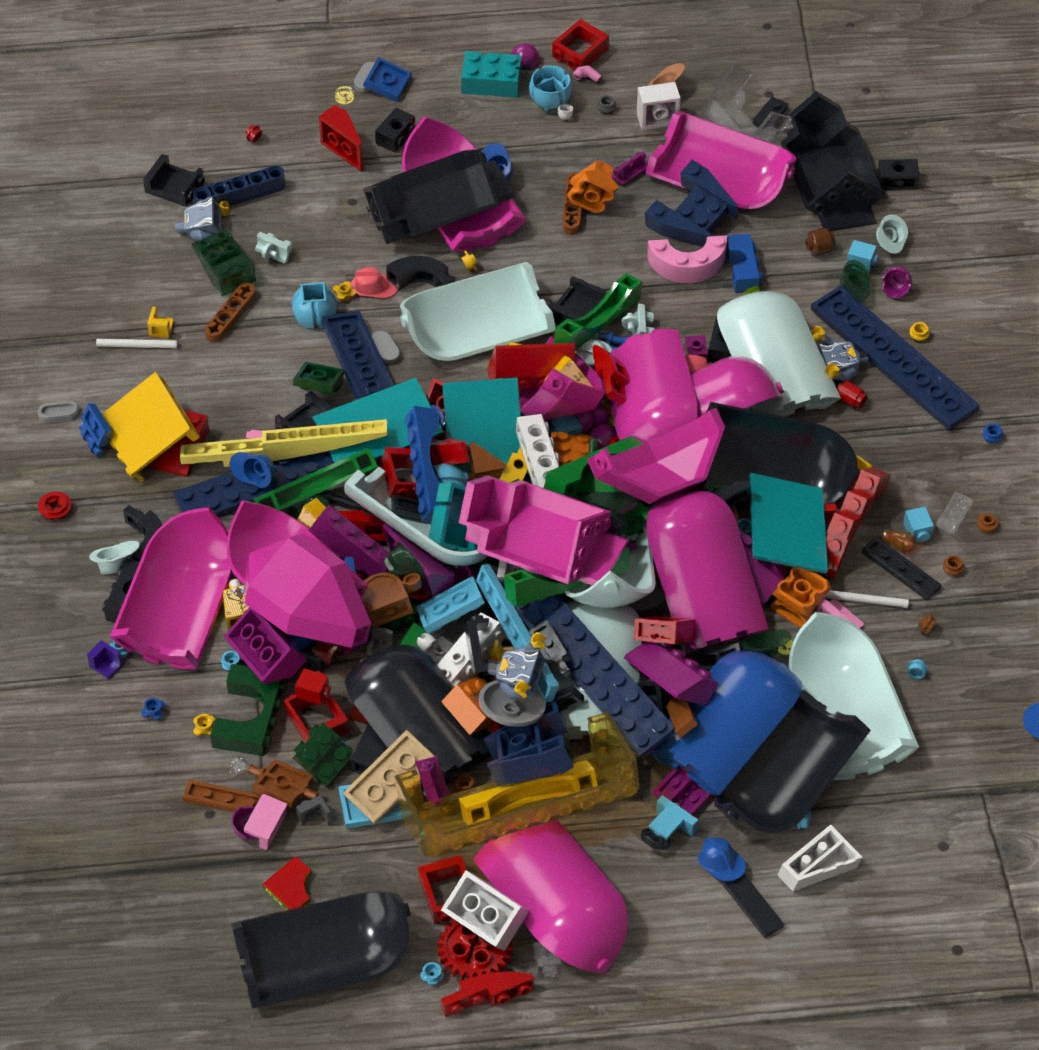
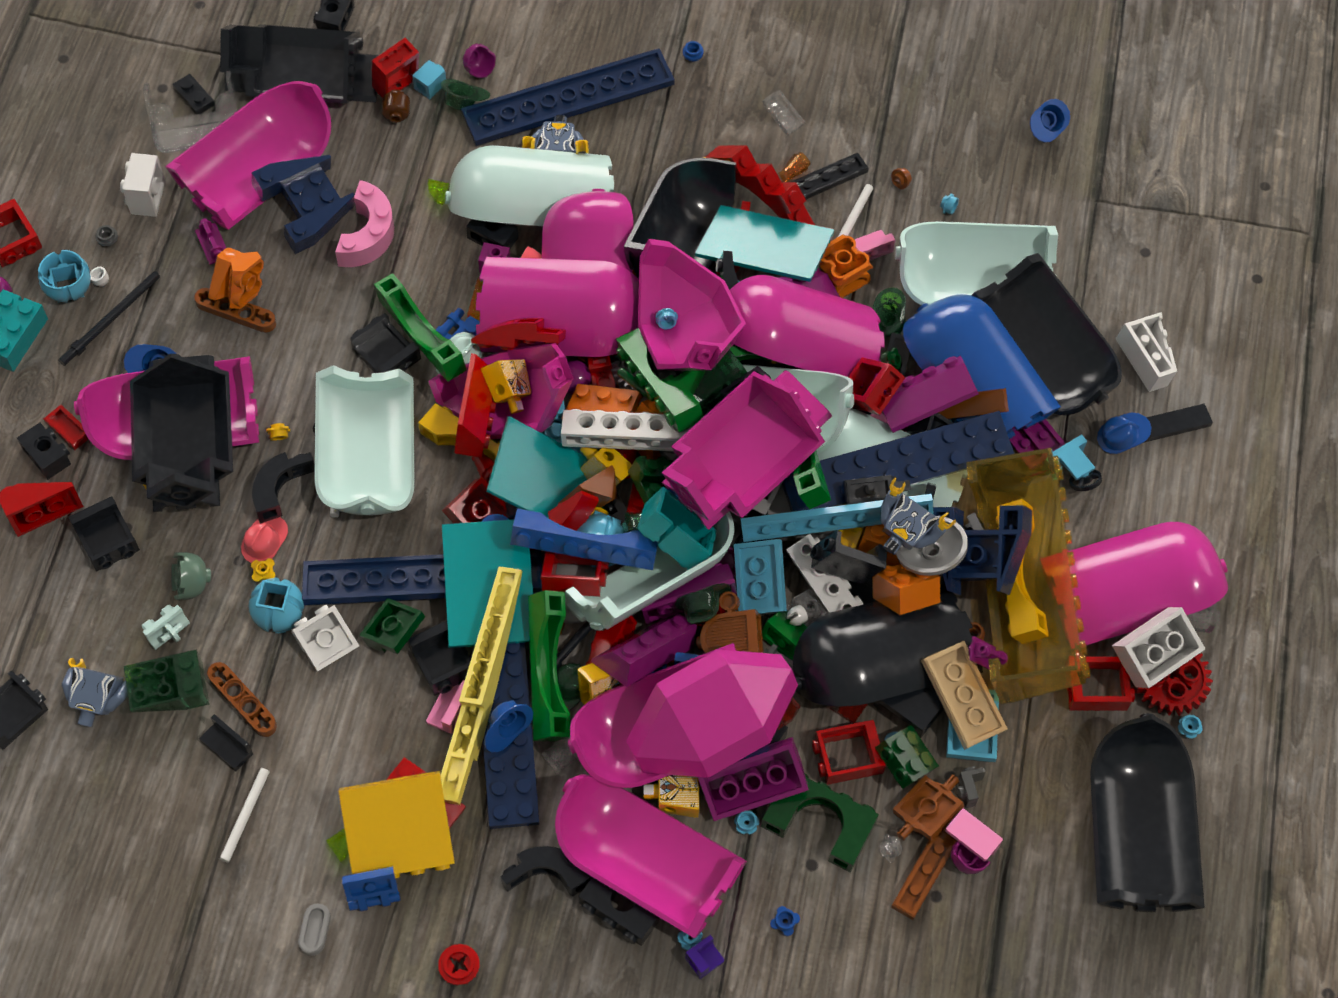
camera: 75 degrees left, 10 degrees up
light aqua piece [89,541,140,575] -> none
yellow panel [147,306,174,339] -> none
dark blue beam [193,166,285,206] -> none
yellow plate [193,714,215,736] -> none
red tile [262,856,312,910] -> none
red brick [295,668,331,706] -> none
light grey tile [371,331,400,364] -> none
black tile [391,495,422,520] -> none
red slope [441,972,534,1017] -> none
bright pink arm [573,66,602,83] -> none
light aqua hips [622,304,654,336] -> none
nougat piece [648,63,685,90] -> none
blue arch [726,234,762,293] -> none
red brick [837,381,868,409] -> none
light aqua piece [876,214,908,254] -> none
medium azure brick [903,507,934,543] -> none
yellow plate [909,322,930,341] -> none
dark orange plate [943,555,964,576] -> none
dark orange plate [977,513,998,533] -> none
none -> black bar [58,271,160,366]
none -> black panel [69,496,140,572]
none -> sand green cylinder [171,552,211,600]
none -> black panel [199,714,253,771]
none -> white plate [291,604,359,672]
none -> red window [372,38,419,98]
none -> medium azure plate [655,308,678,329]
none -> dark green plate [881,348,901,369]

